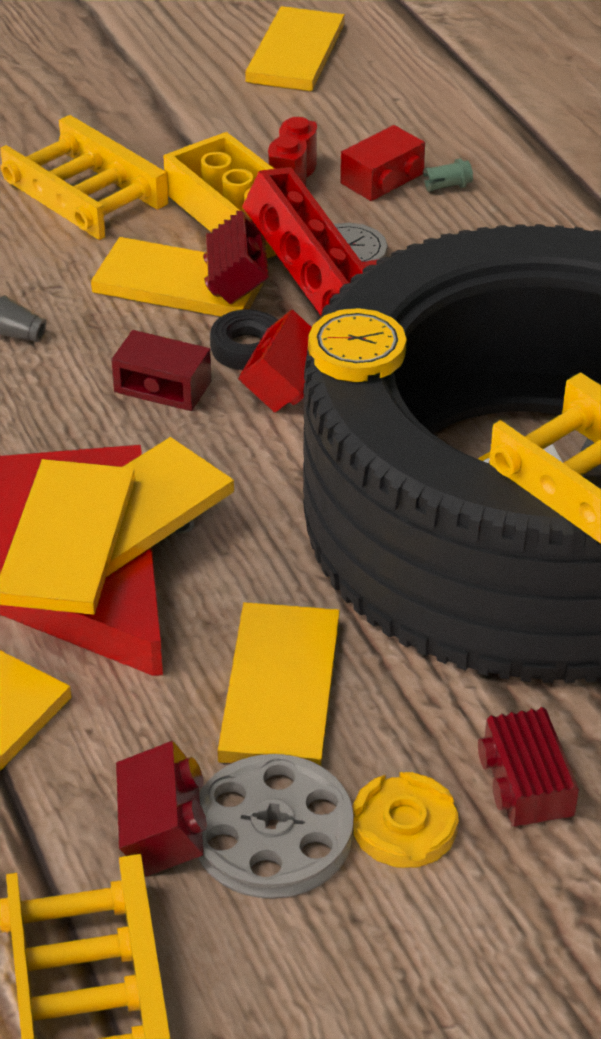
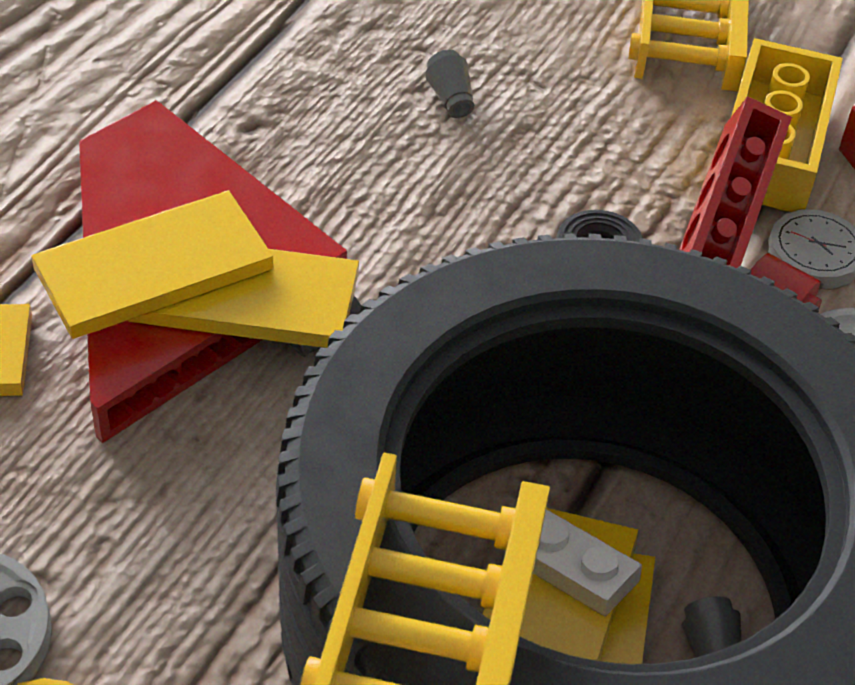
camera: 50 degrees right, 5 degrees up
yellow tile [91,237,268,317] -> none
dark red brick [111,330,212,412] -> none
dark red brick [203,210,269,304] -> none
yellow tile [217,602,340,767] -> none
yellow tile [308,308,407,382] -> none

